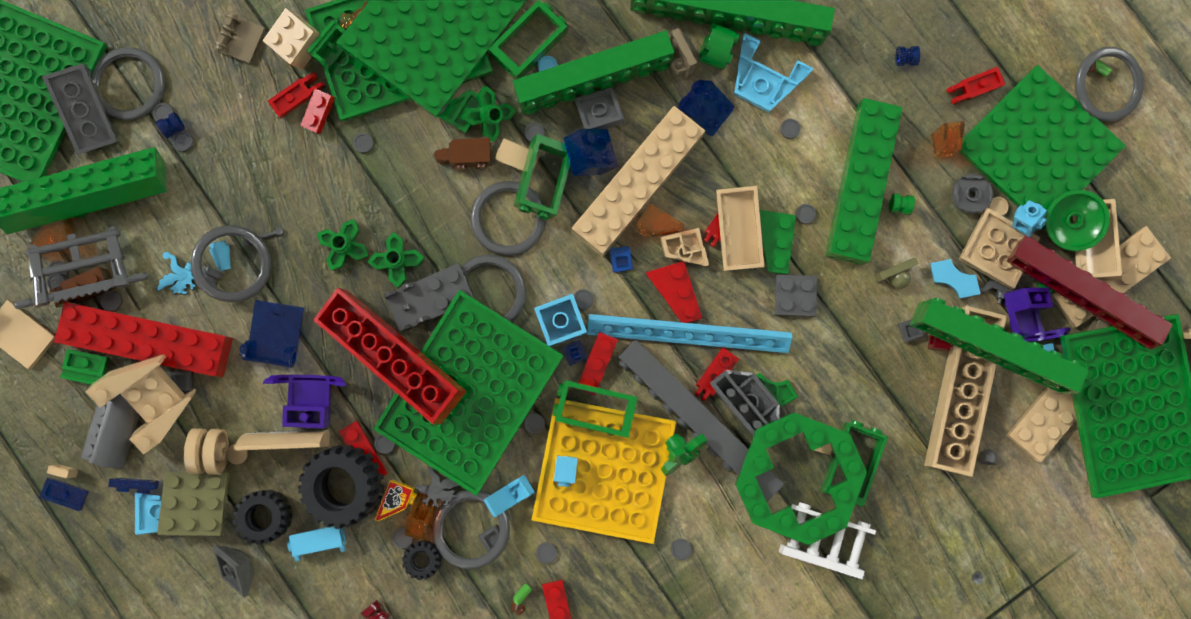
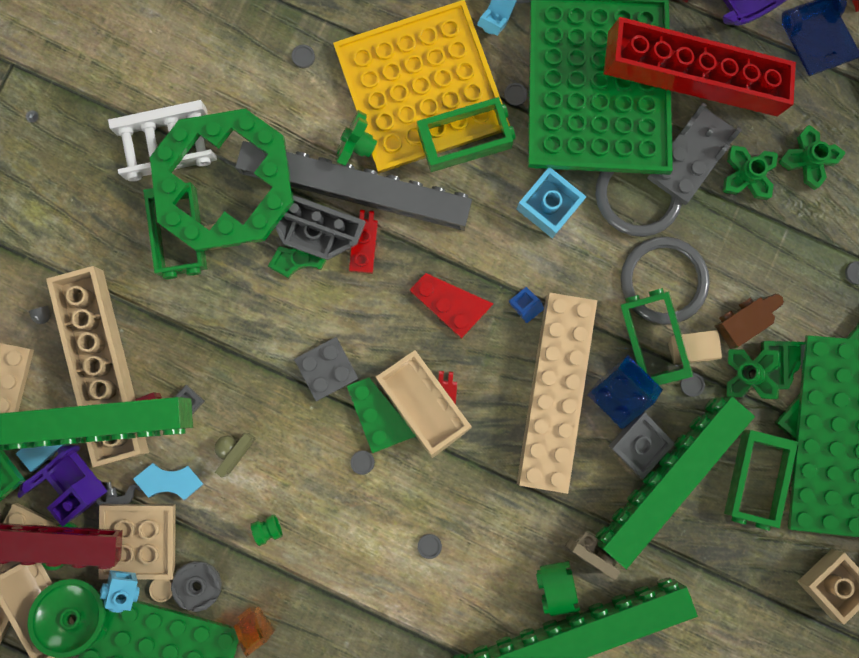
camera: 155 degrees right, 0 degrees up
medium azure piece [538,56,557,72] -> none
medium azure brick [554,455,578,487] -> none
clear blue tile [561,339,588,366] -> none
dark grey piece [574,289,593,309] -> none
red plate [576,331,618,396] -> none
medium azure plate [587,314,792,353] -> none
clear orange slope [636,203,685,237] -> none
tan slope [660,228,709,266] -> none
clear blue bracket [677,79,734,136] -> none
medium azure wing [734,33,813,113] -> none
green brick [825,98,903,265] -> none

